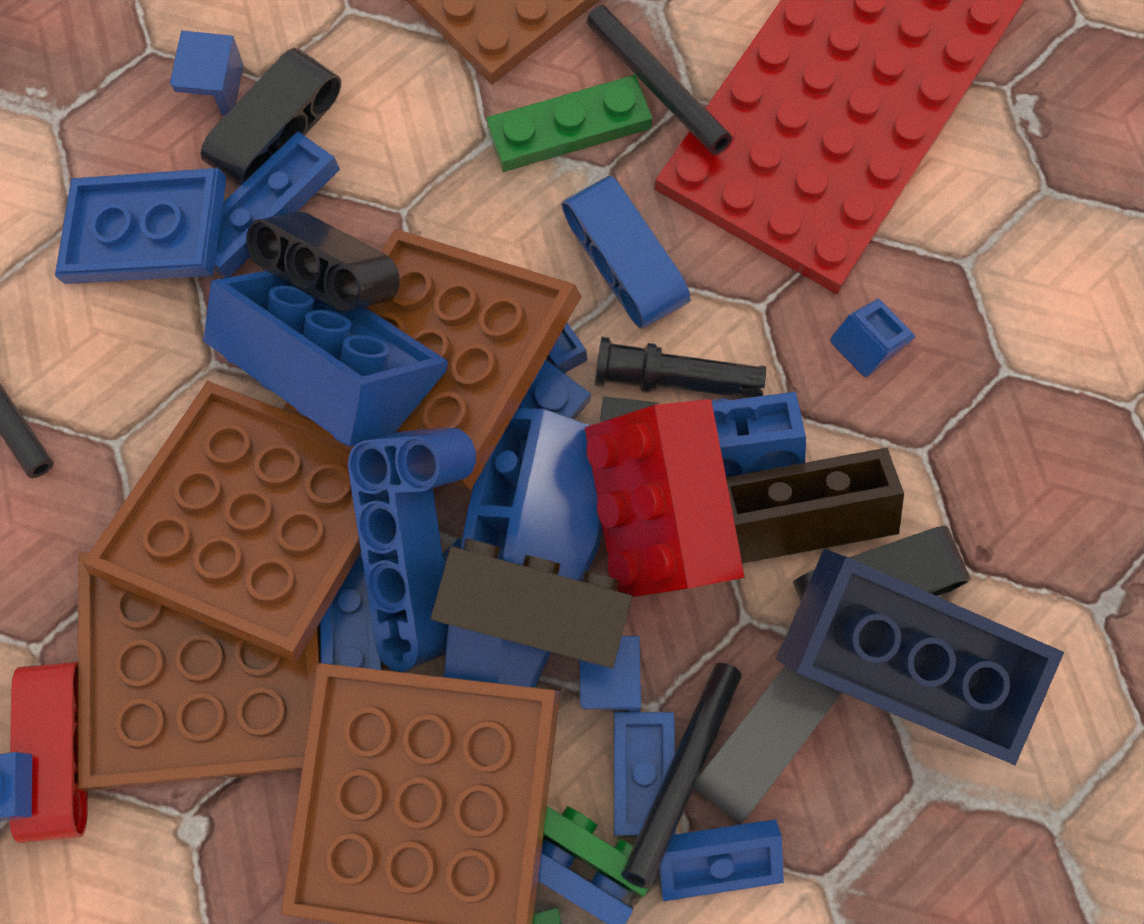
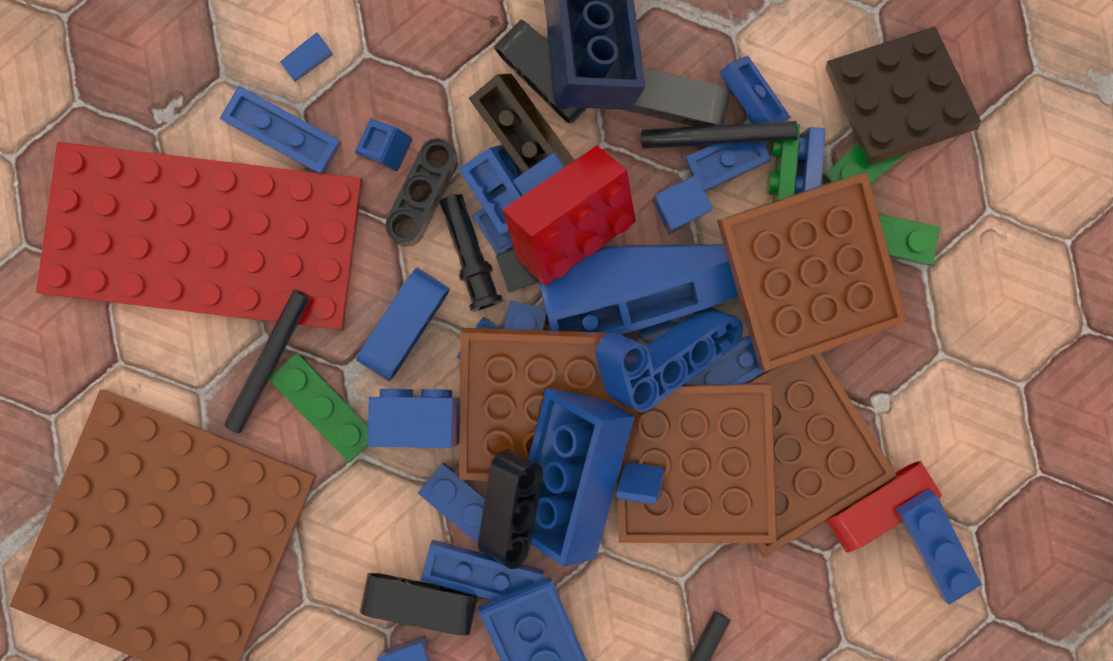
camera: 115 degrees left, 15 degrees up
dark brown brick [430,539,632,669] -> none
none -> blue plate [219,85,341,175]
none -> blue piece [280,32,333,82]
none -> blue brick [368,388,460,448]
none -> black beam [385,138,457,247]
none -> blue plate [418,463,485,543]
none -> blue piece [513,152,565,196]
none -> blue slope [616,462,664,504]

